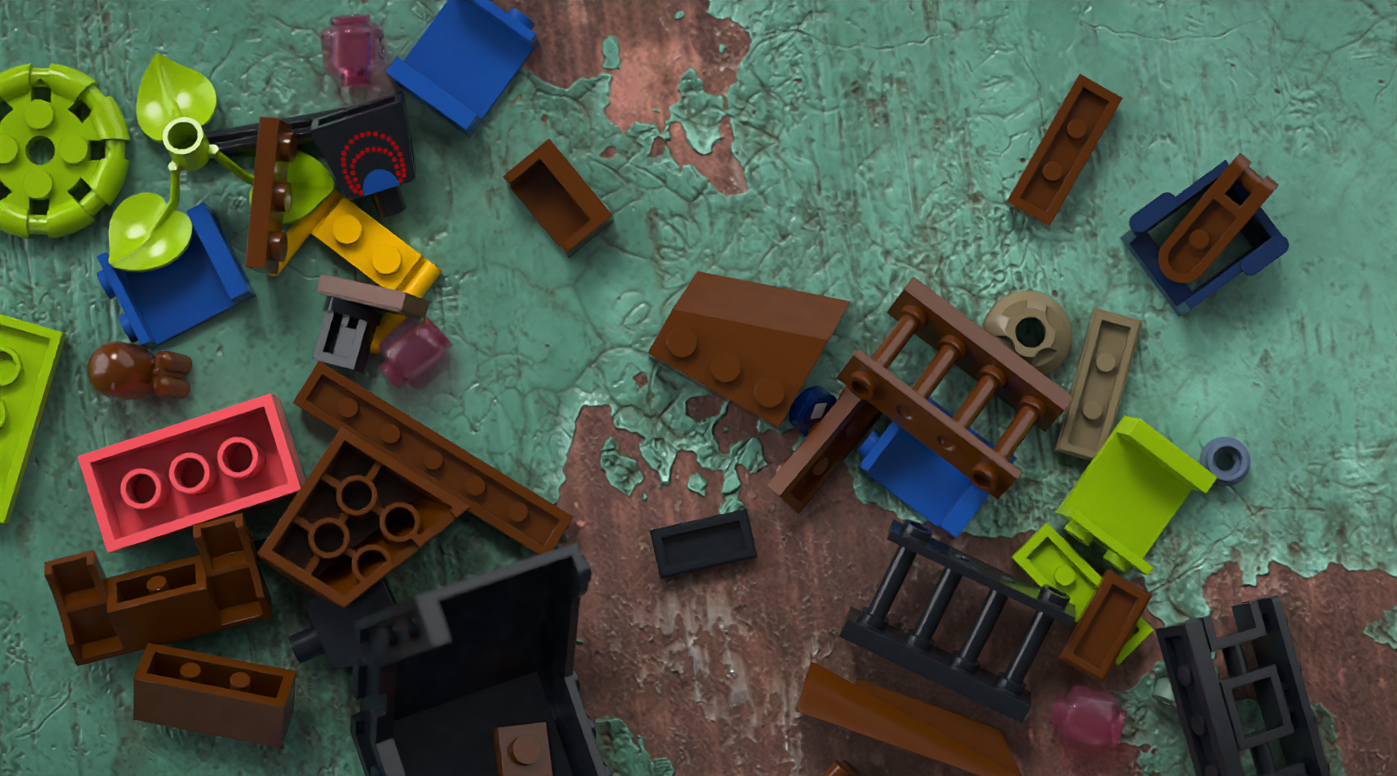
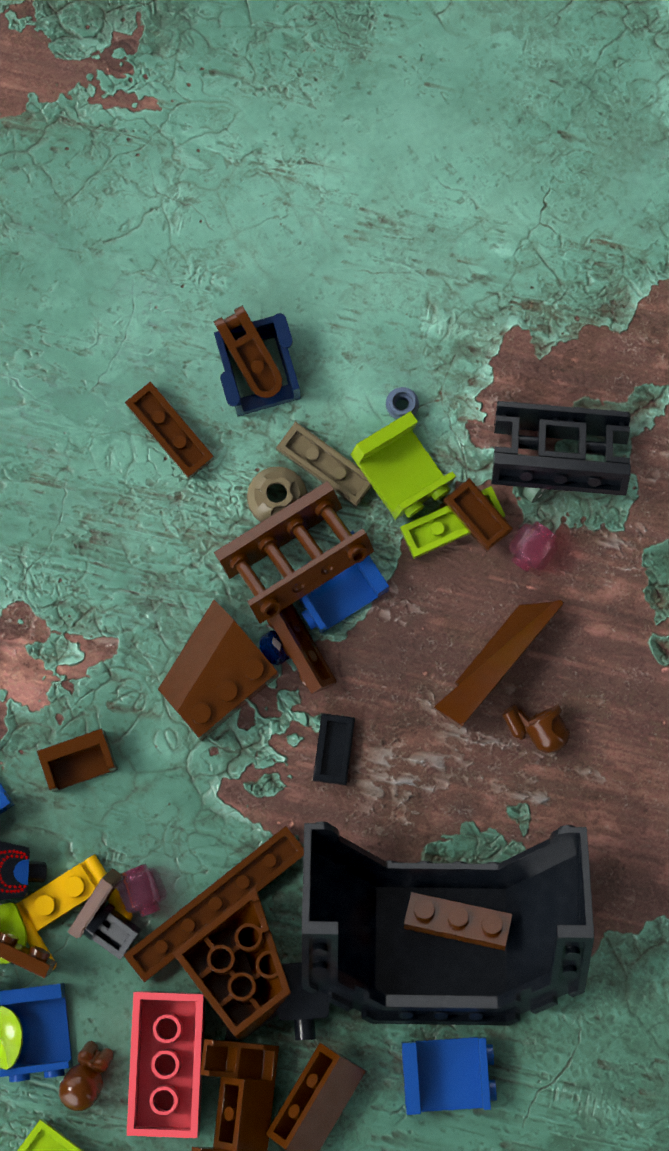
camera: 70 degrees left, 5 degrees down
black fence [839,519,1076,723] -> none

